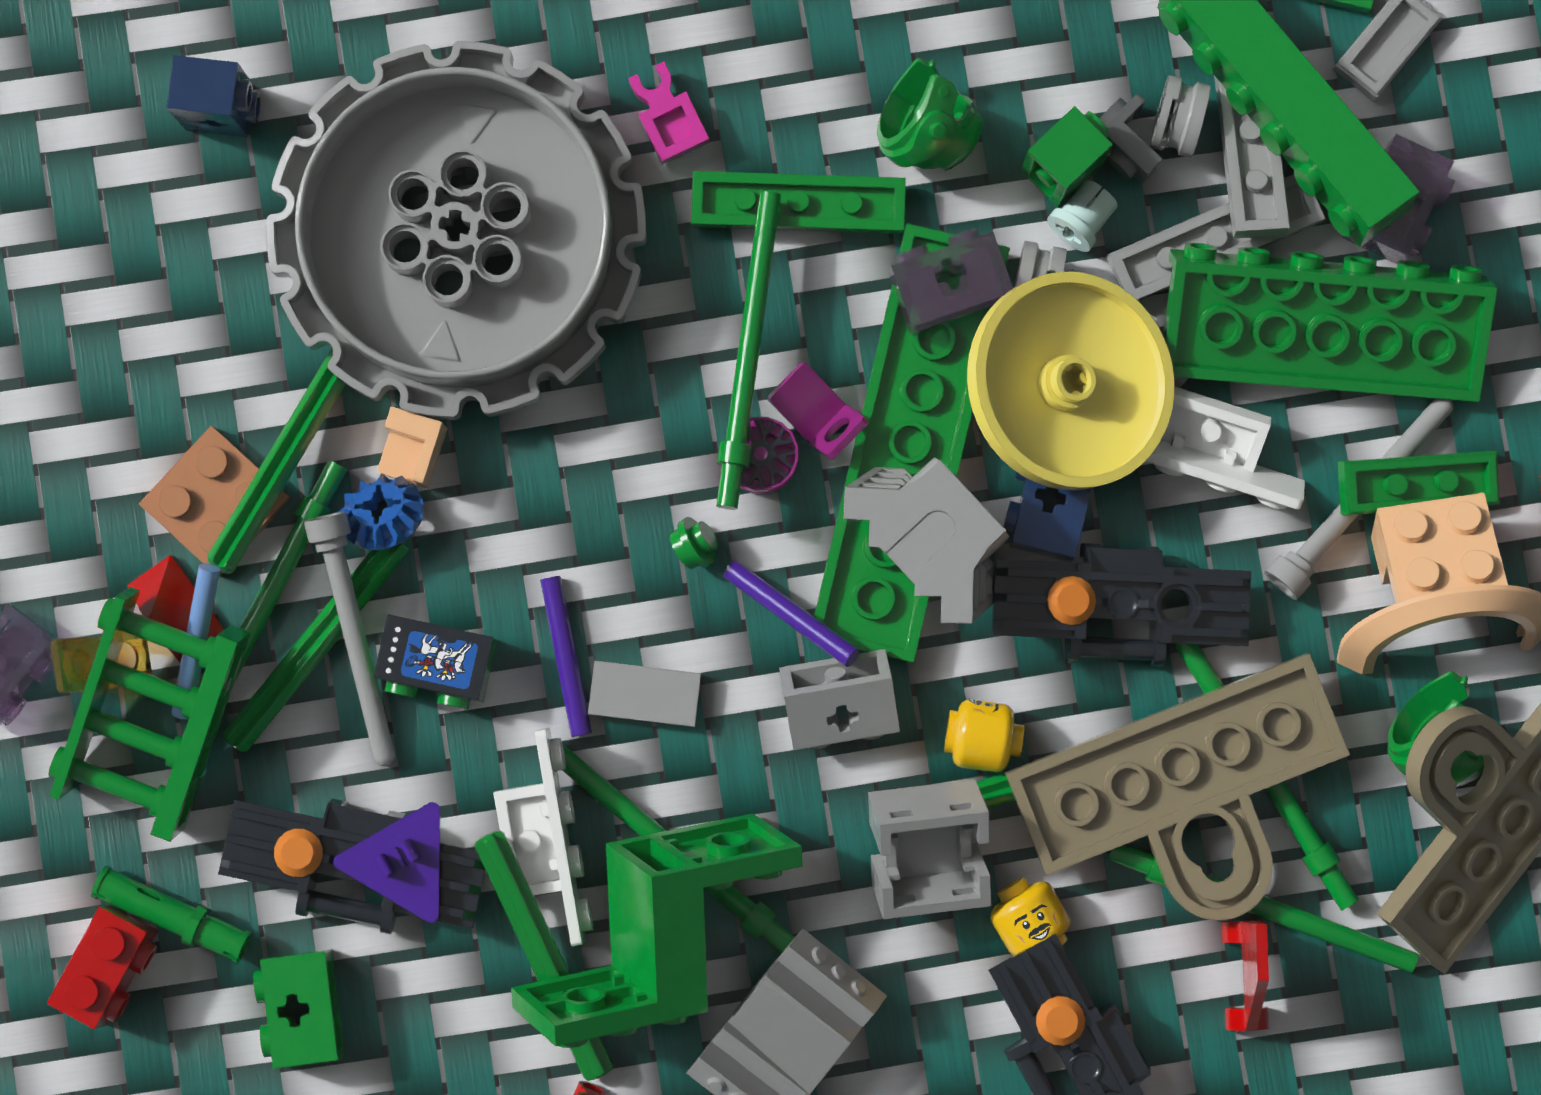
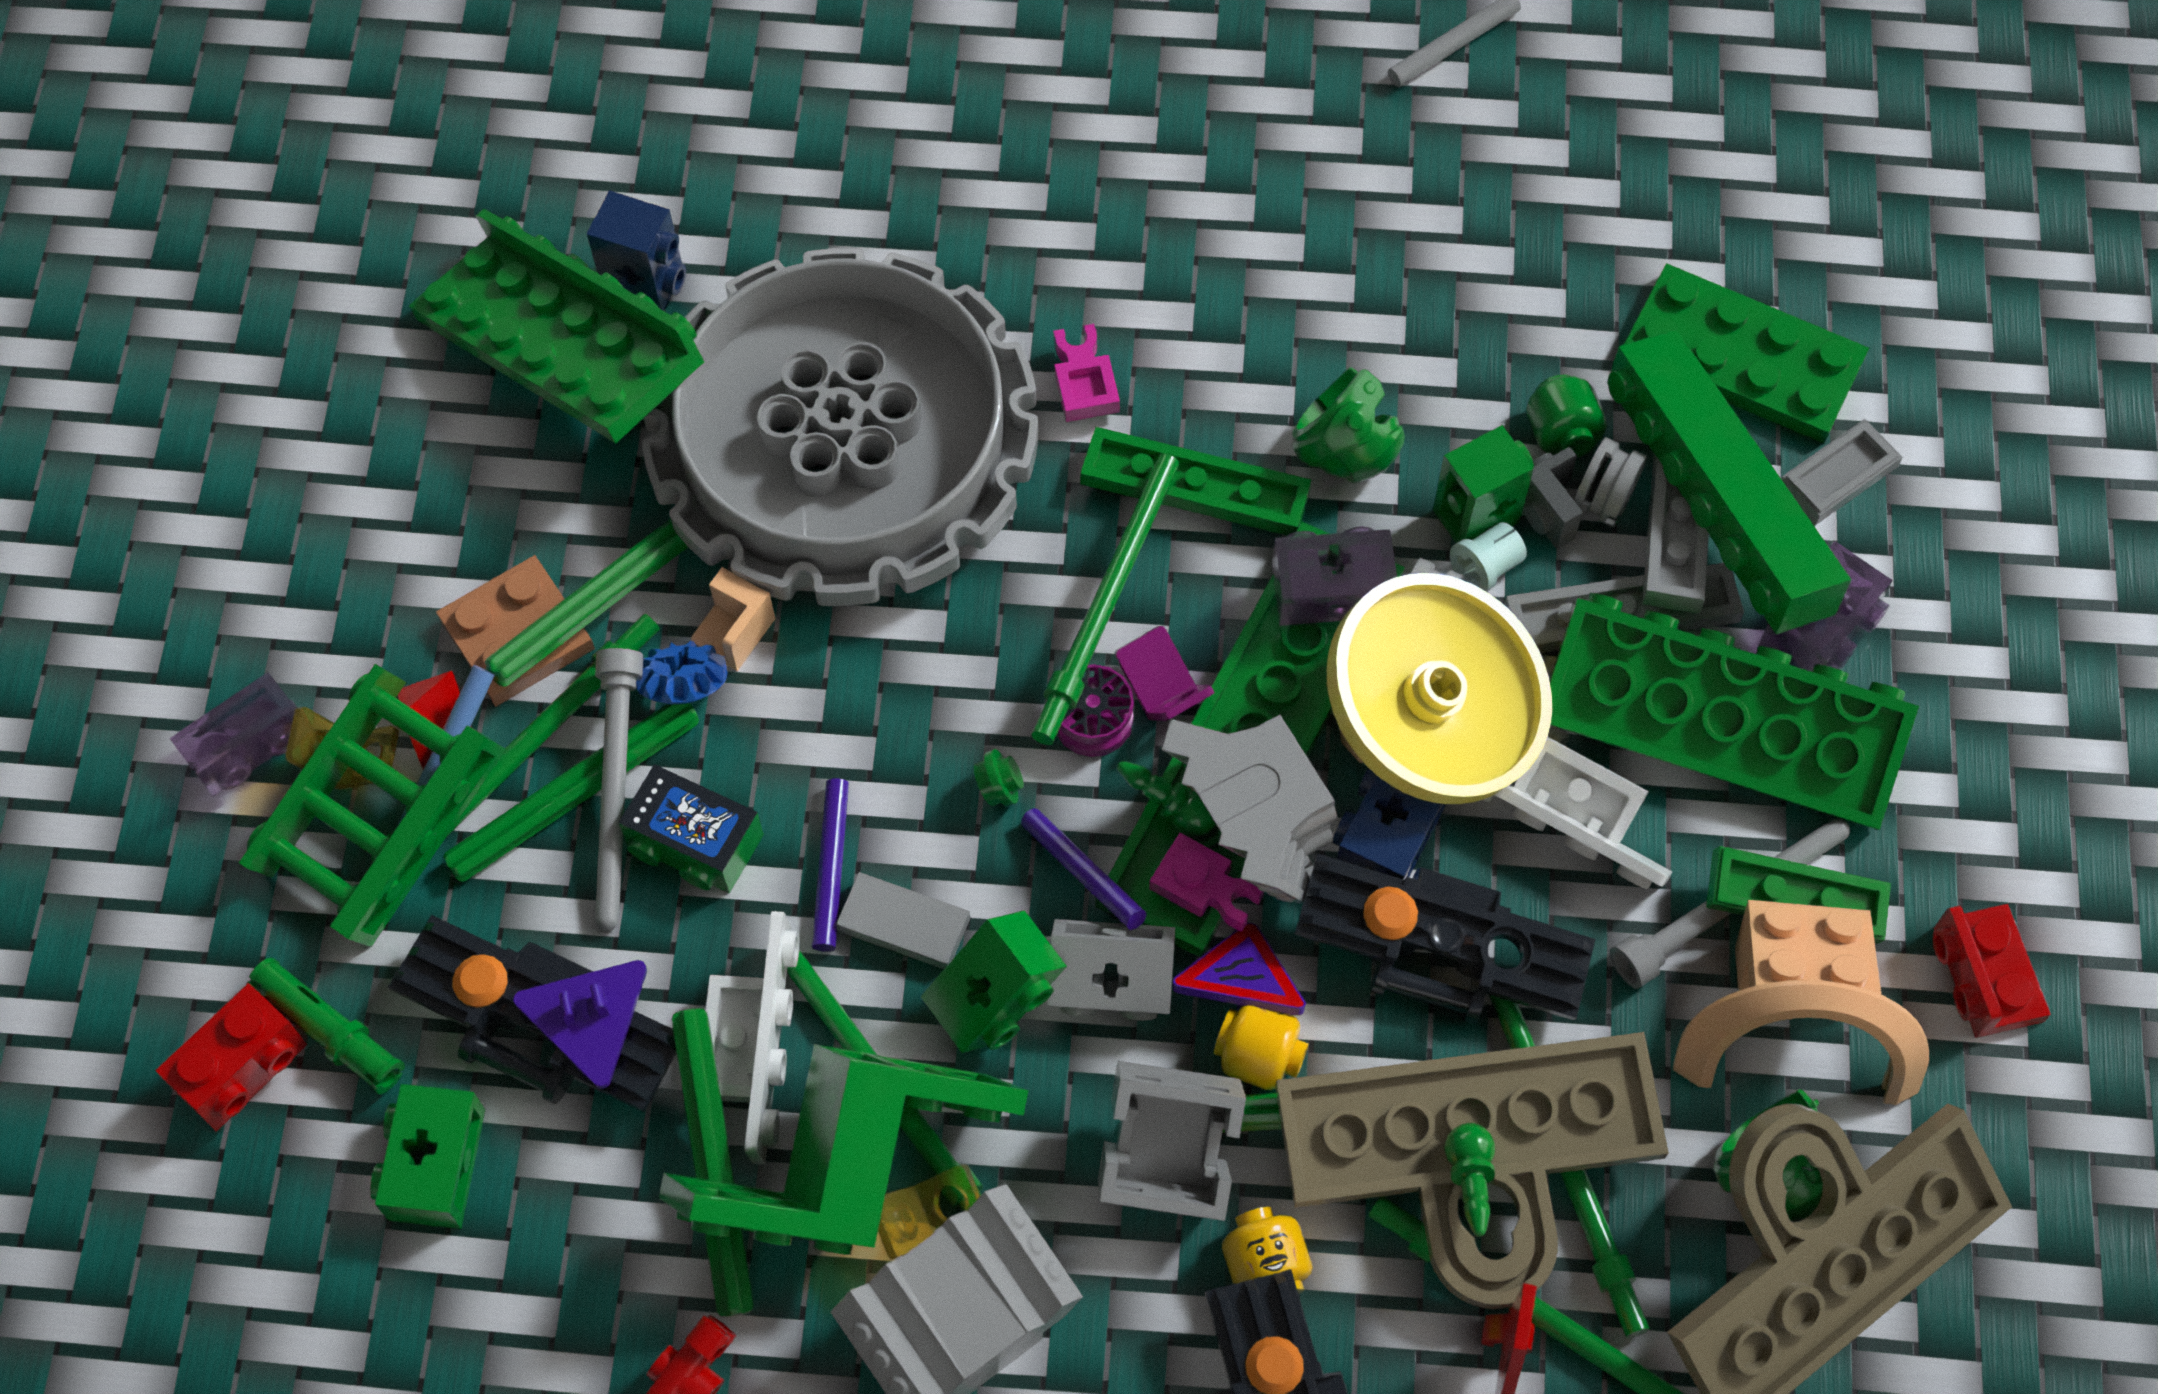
camera: 10 degrees right, 20 degrees down
none -> green bracket [409,209,704,443]
none -> clear yellow bracket [878,1164,980,1260]
none -> green brick [921,910,1067,1053]
none -> green bar [1117,761,1216,838]
none -> dark pink plate [1149,833,1264,932]
none -> piece [1172,923,1306,1015]
none -> green bar [1445,1123,1495,1237]
none -> green head [1526,374,1607,458]

